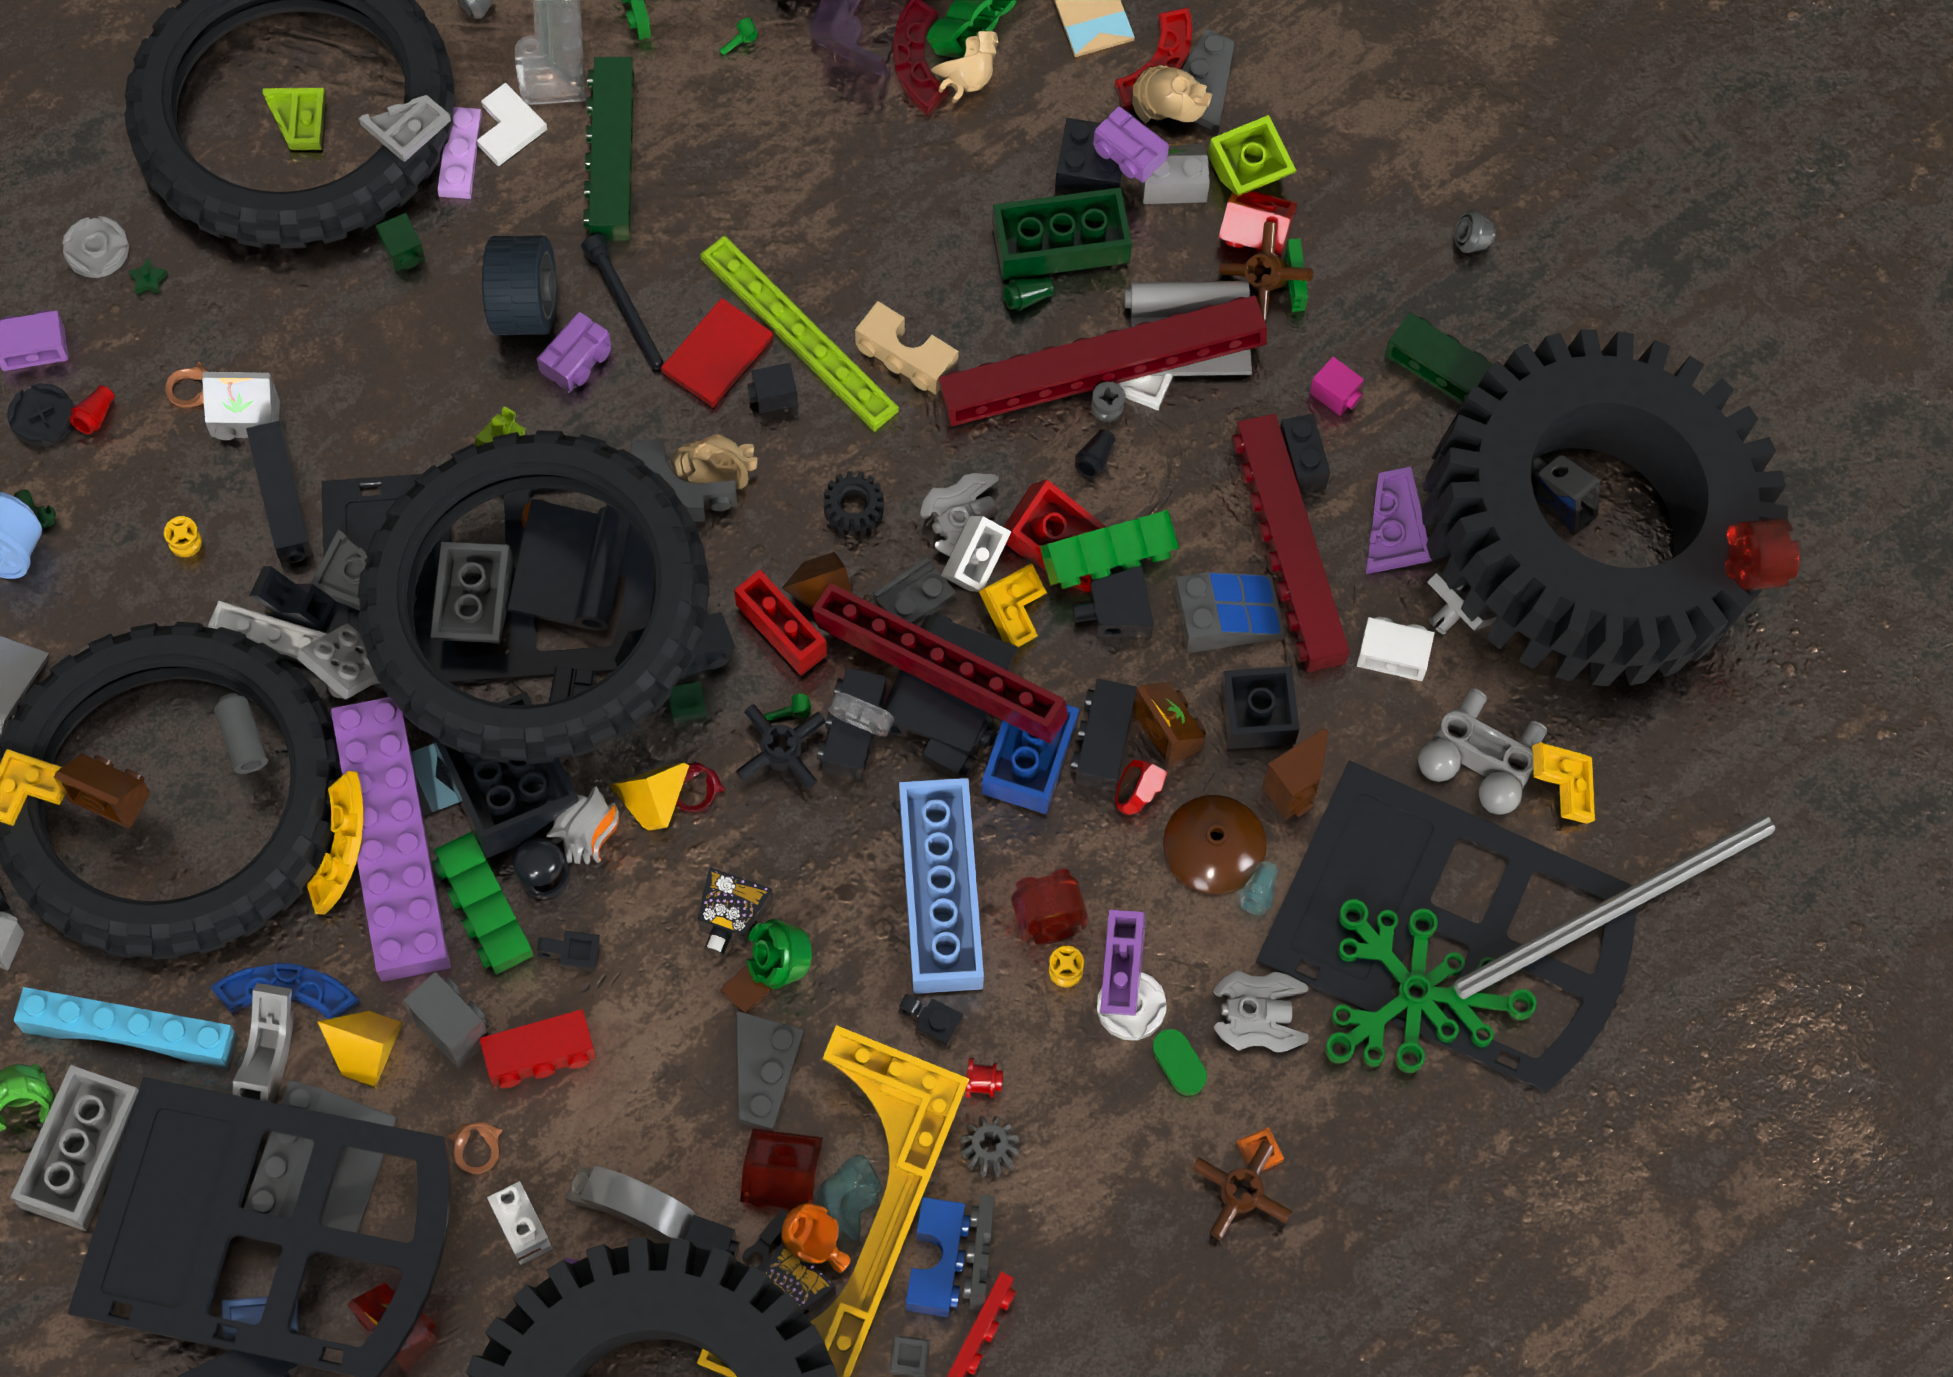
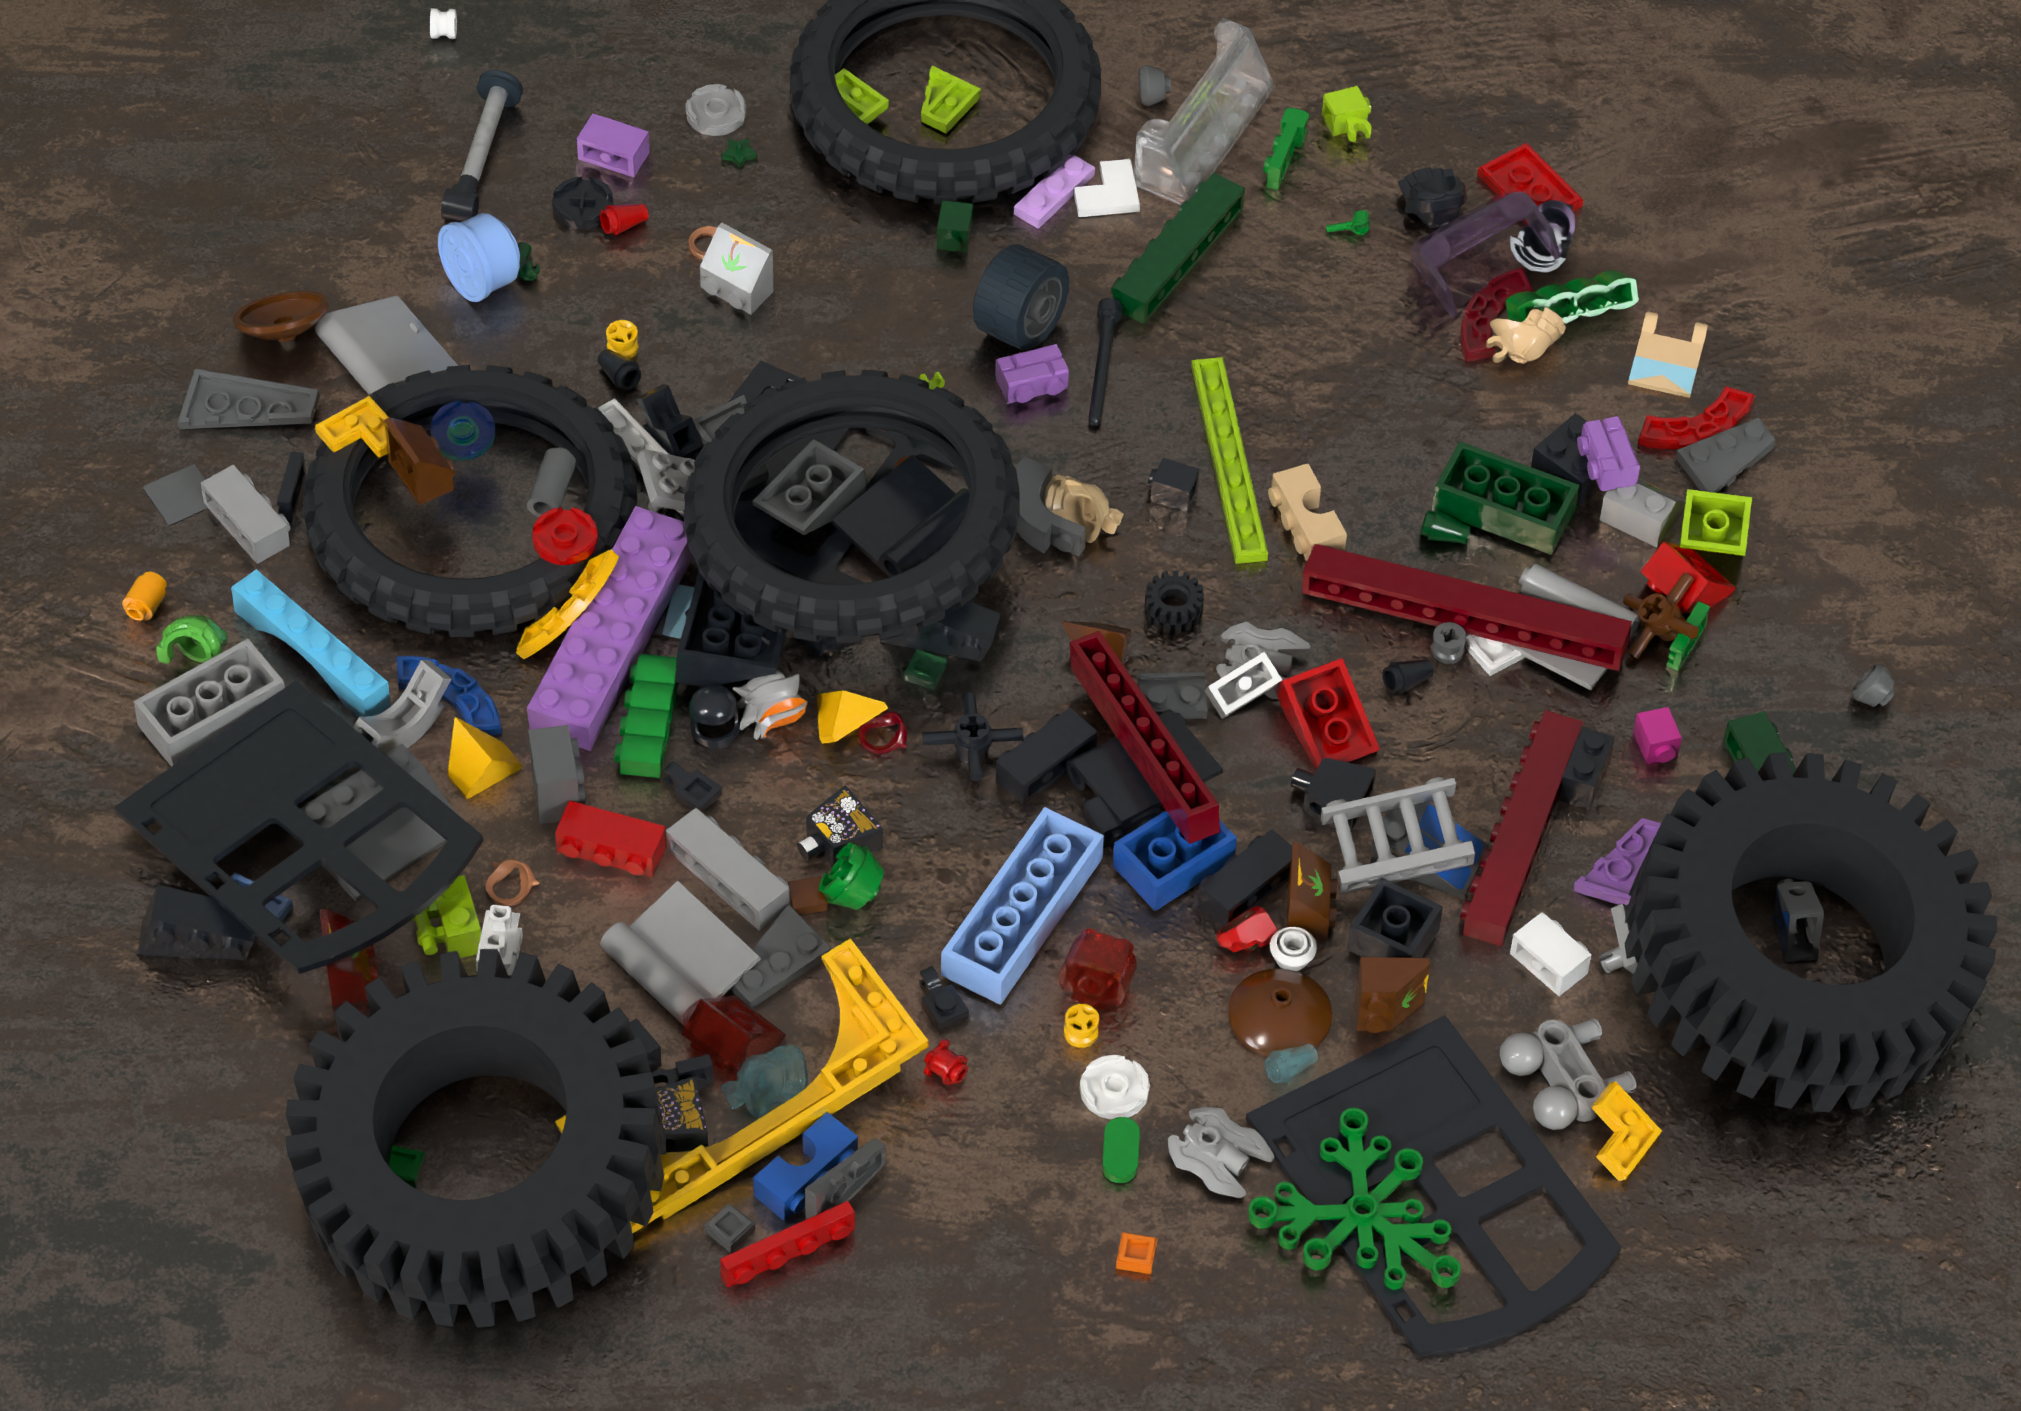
camera: 35 degrees right, 15 degrees down
black slope [246,421,313,563] -> none
light grey wing [359,95,451,162] -> none
light grey arch [565,1166,697,1243] -> none
red tile [661,298,774,408] -> none
red brick [734,569,827,676] -> none
green hand [763,694,811,721] -> none
orange hair [781,1203,851,1274] -> none
clear beam [828,692,895,736] -> none
dark grey gear [960,1116,1020,1177] -> none
yellow tile [979,563,1047,647] -> none
green brick [1040,510,1179,589] -> none
medium lavender slope [1100,910,1146,1016] -> none
tan helmet [1132,65,1212,124] -> none
reddish brown bar [1192,1141,1293,1240] -> none
light grey axle [1453,816,1775,999] -> none
clear red brick [1725,518,1800,591] -> none
none -> lime brick [412,875,481,958]
none -> clear blue tile [430,401,496,461]
none -> red tile [532,507,598,565]
none -> black cone [597,349,641,390]
none -> light grey door [600,881,761,1026]
none -> light grey brick [666,808,790,931]
none -> lime wing [835,68,889,125]
none -> white cone [1270,927,1317,971]
none -> light grey fence [1321,777,1475,894]

